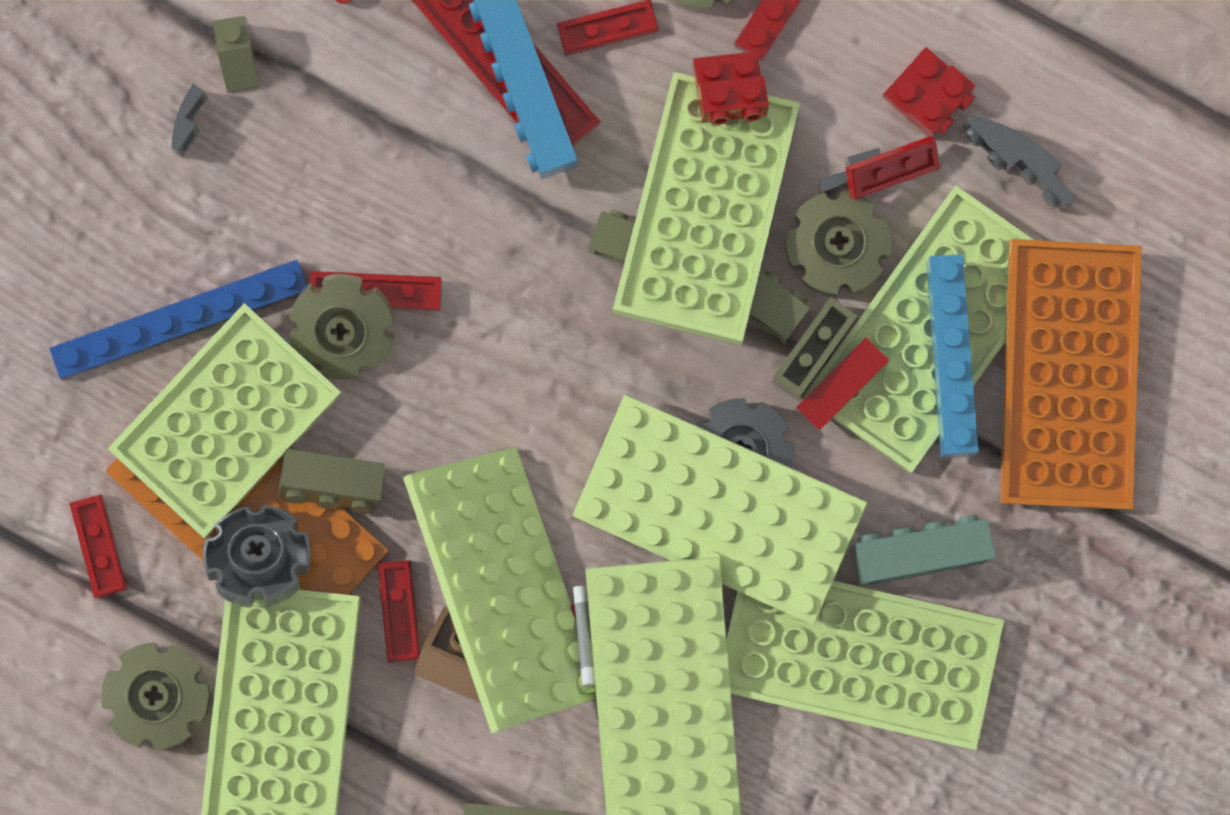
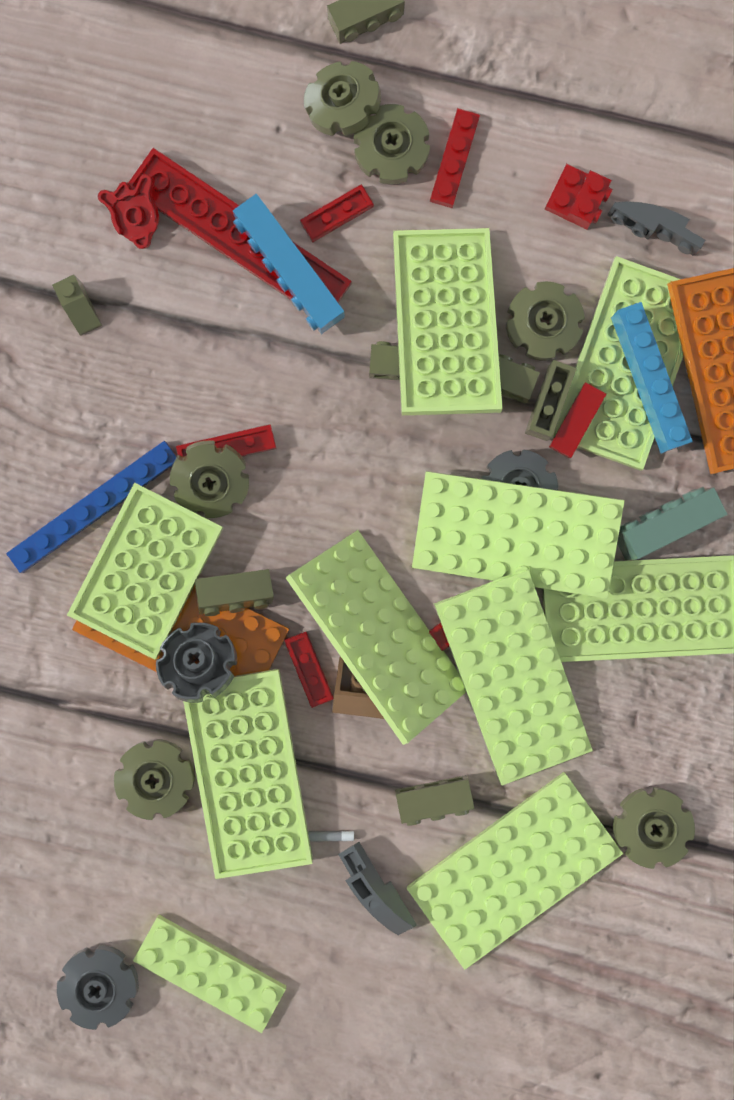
camera: 20 degrees left, 5 degrees up
red tile [69,494,128,599] -> none
dark grey slope [172,84,208,158] -> none
light grey bar [573,586,595,686] -> none
red plate [692,51,769,125] -> none
dark grey slope [818,148,881,195] -> none
red tile [845,136,940,200] -> none

